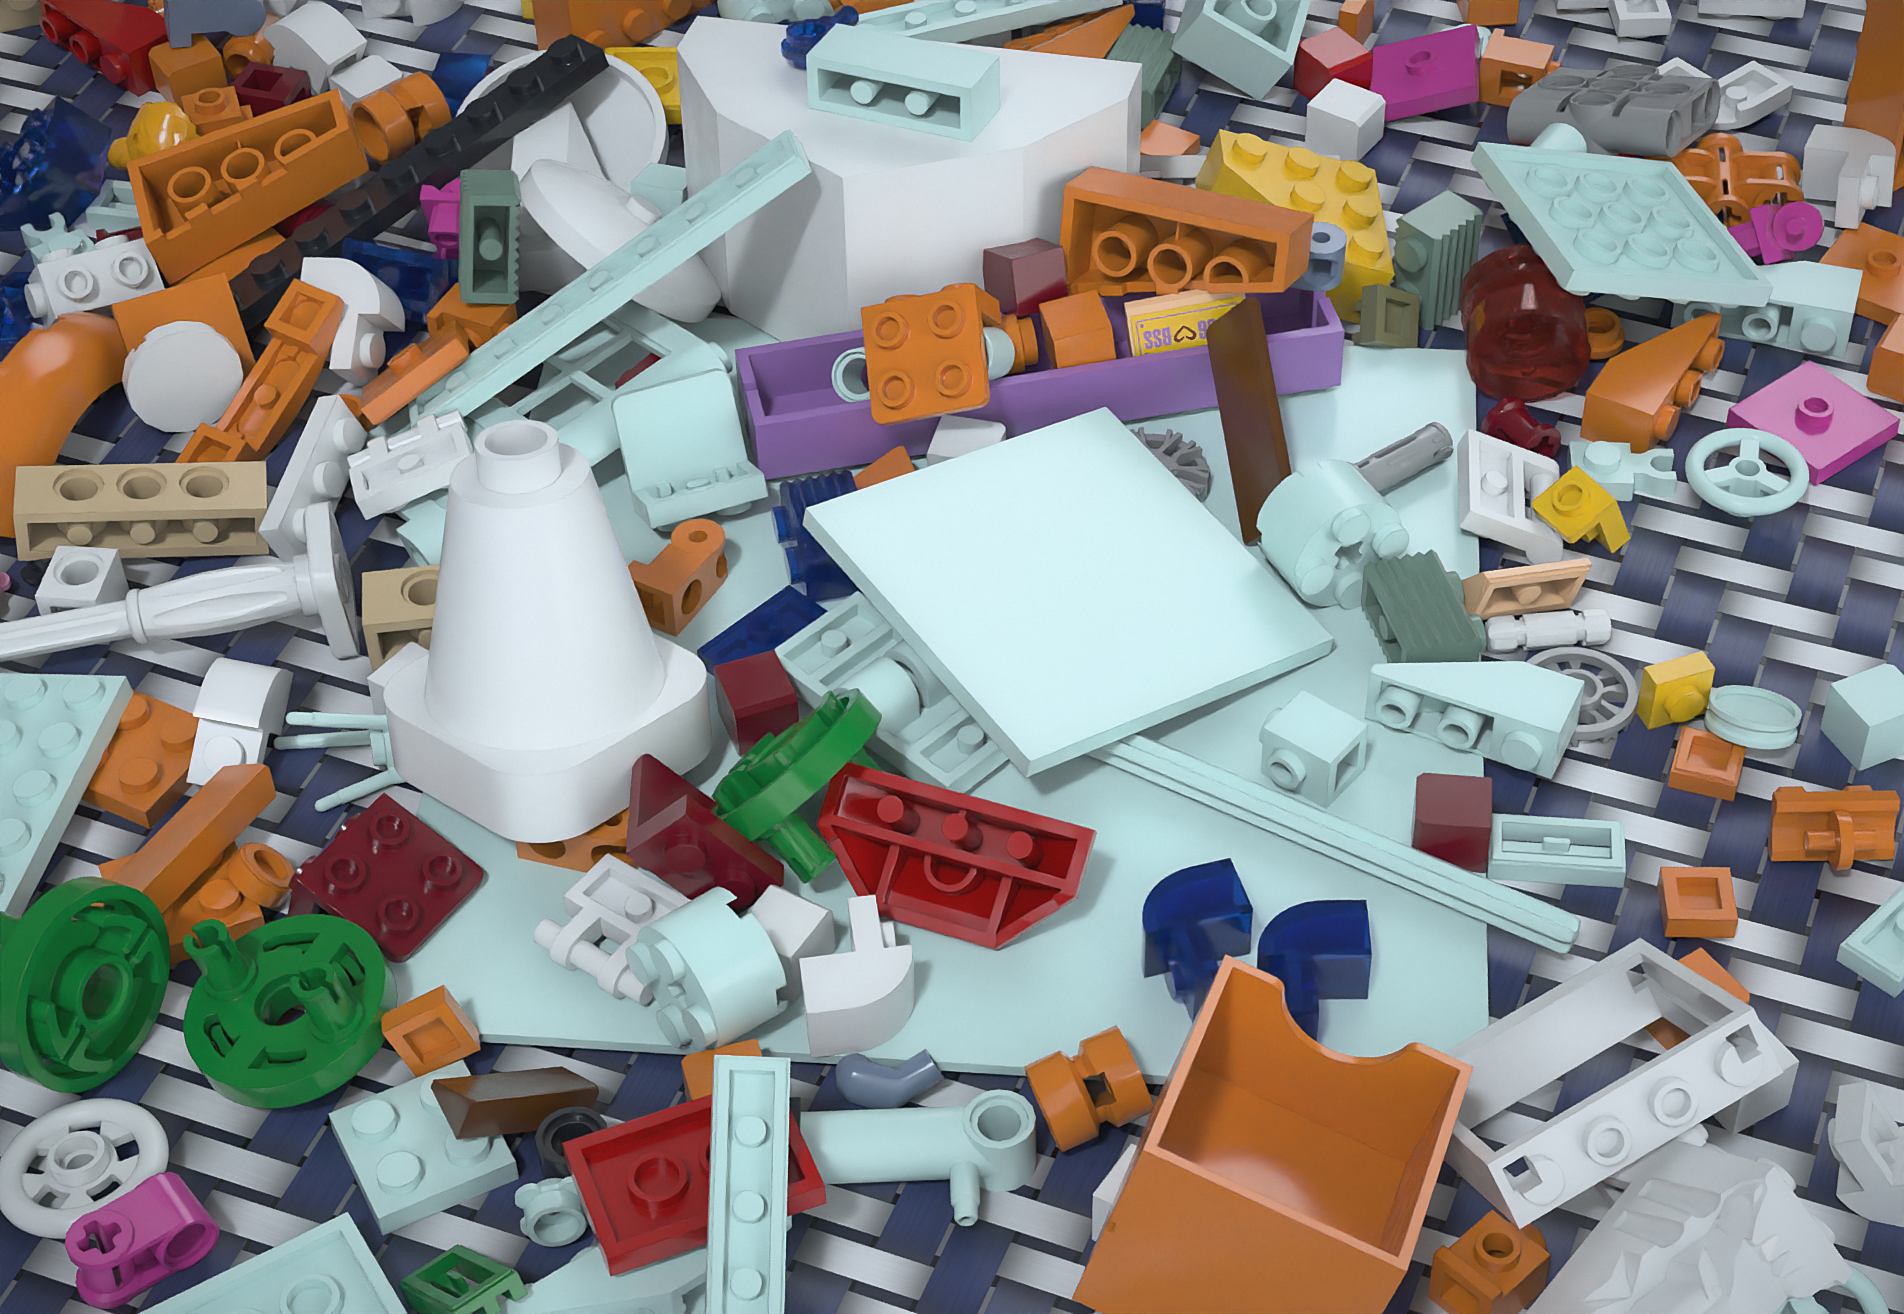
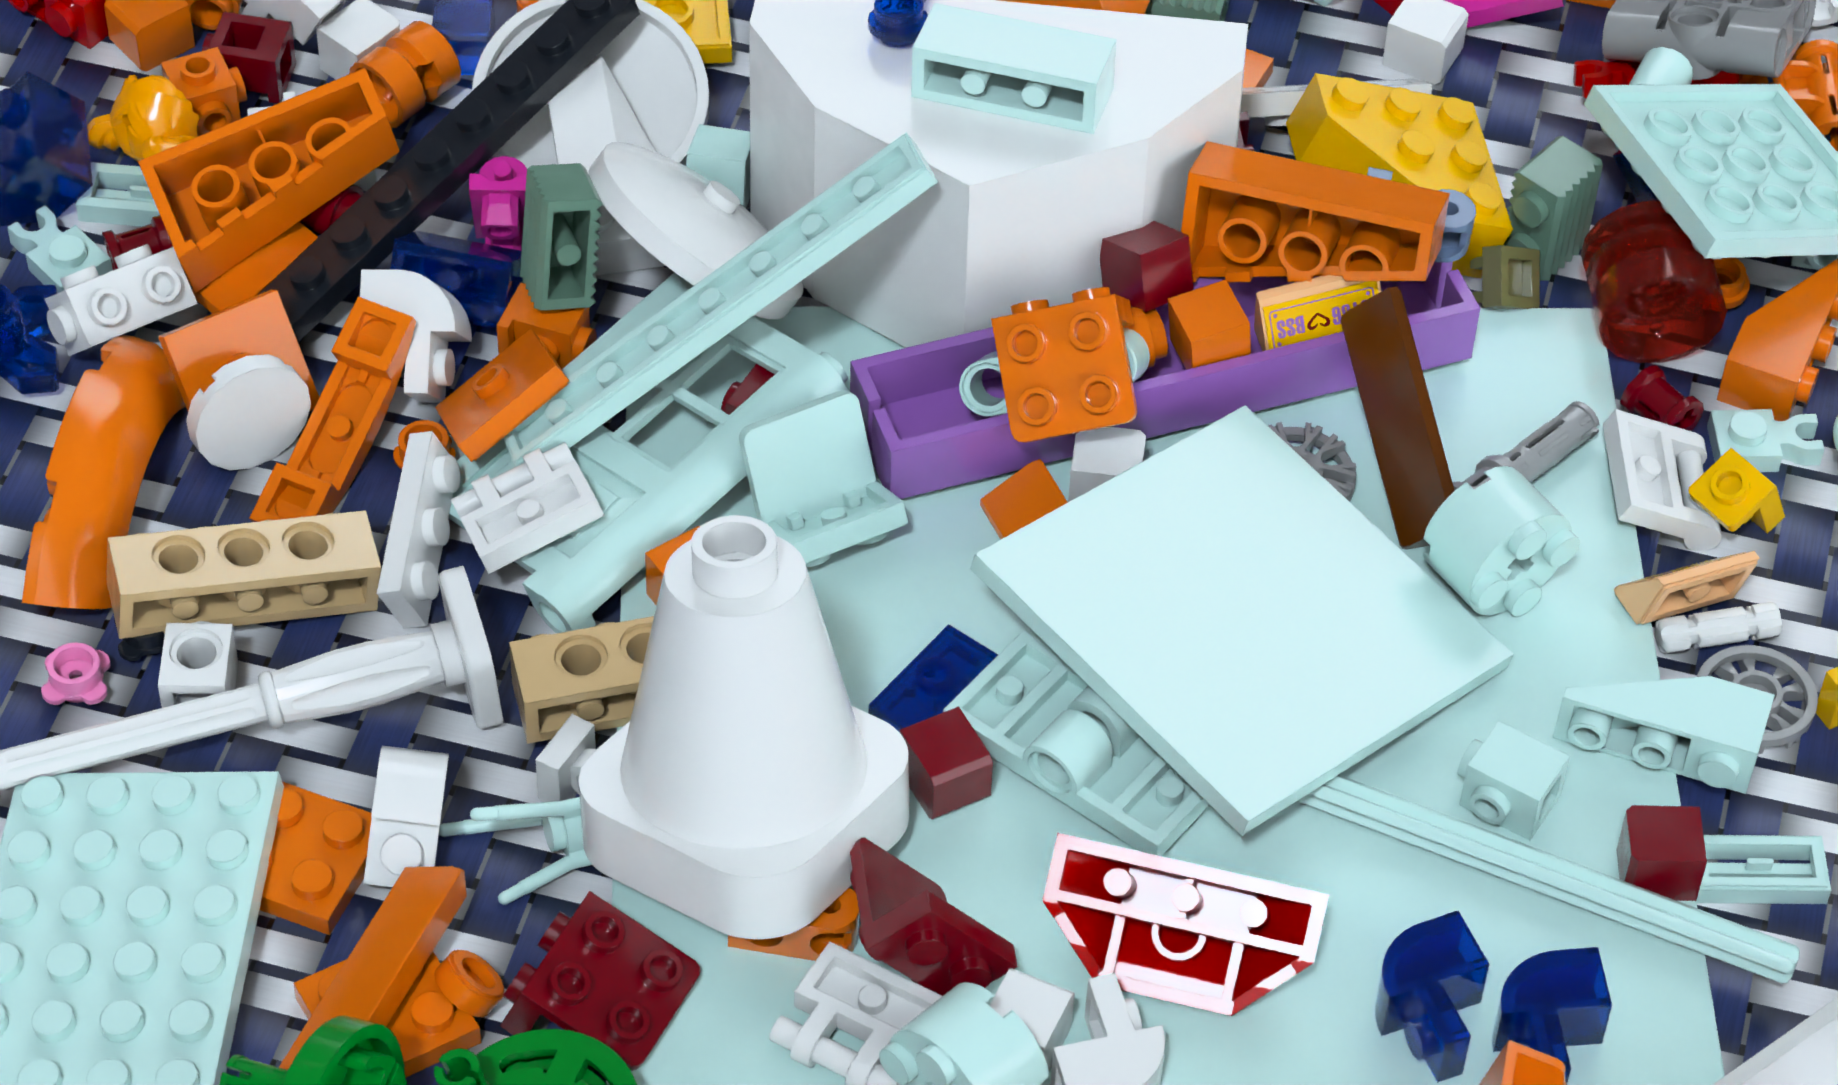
camera: 10 degrees left, 5 degrees up
orange leg [628,519,728,637] -> none
green piece [711,688,885,884] -> none
clear blue brick [771,469,863,604] -> none
sand green brick [1361,549,1487,663] -> none

